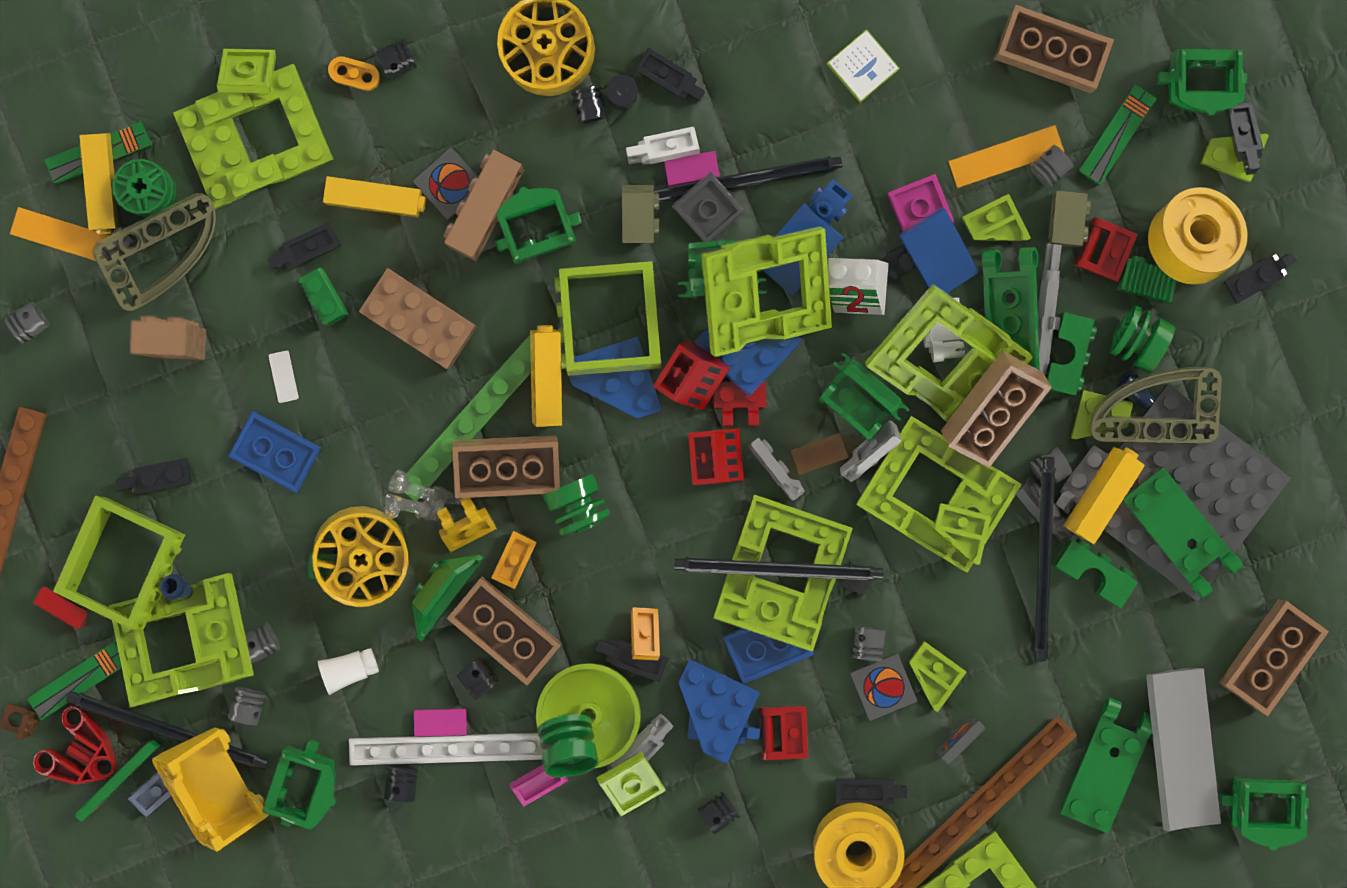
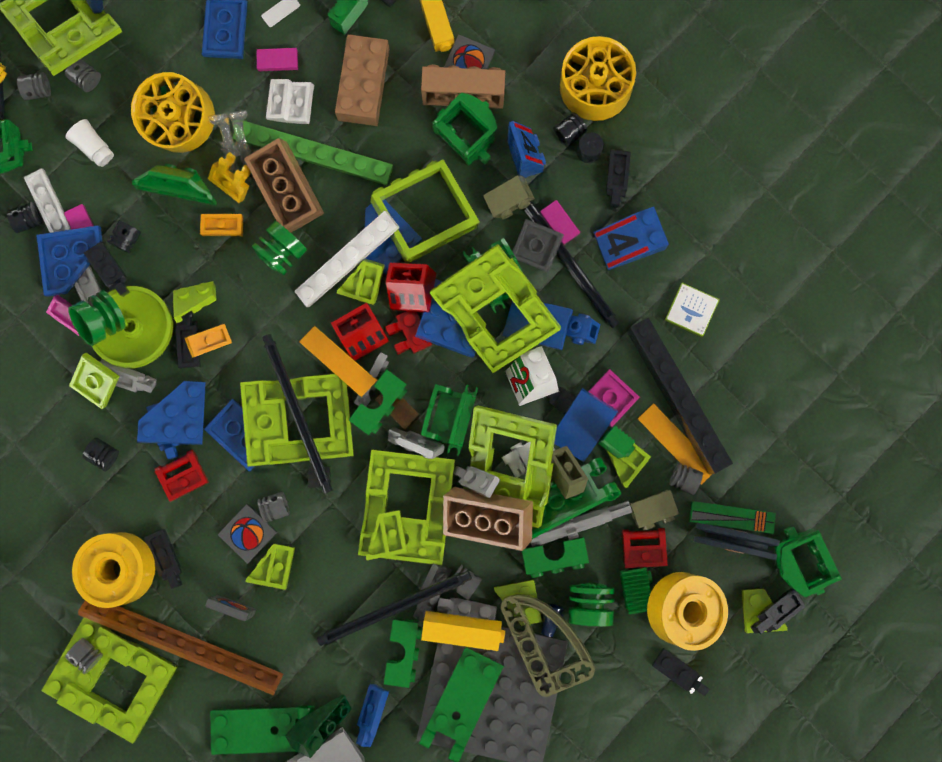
camera: 65 degrees right, 5 degrees down
medium nougat brick [447,577,562,685] -> none
yellow brick [530,325,562,427] -> none
white hinge [626,127,700,165] -> none
medium nougat brick [994,5,1114,94] -> none
none -> blue plate [37,226,102,297]
none -> black hinge [84,241,130,297]
none -> lime wing [173,281,216,323]
none -> dark pink tile [257,48,298,71]
none -> white slope [266,79,314,124]
none -> dark green slope [285,695,352,758]
none -> white plate [295,211,400,307]
none -> light orange sticker [299,326,377,397]
none -> lime wing [337,259,385,305]
none -> green arch [348,369,408,435]
none -> blue hinge [356,684,389,747]
none -> light grey hinge [453,466,500,498]
none -> blue slope [507,121,546,178]
none -> olive brick [551,446,588,499]
none -> blue slope [594,207,669,270]
none -> green brick [598,426,636,459]
none -> black brick [626,317,733,475]
none -> black wheel [693,523,780,560]

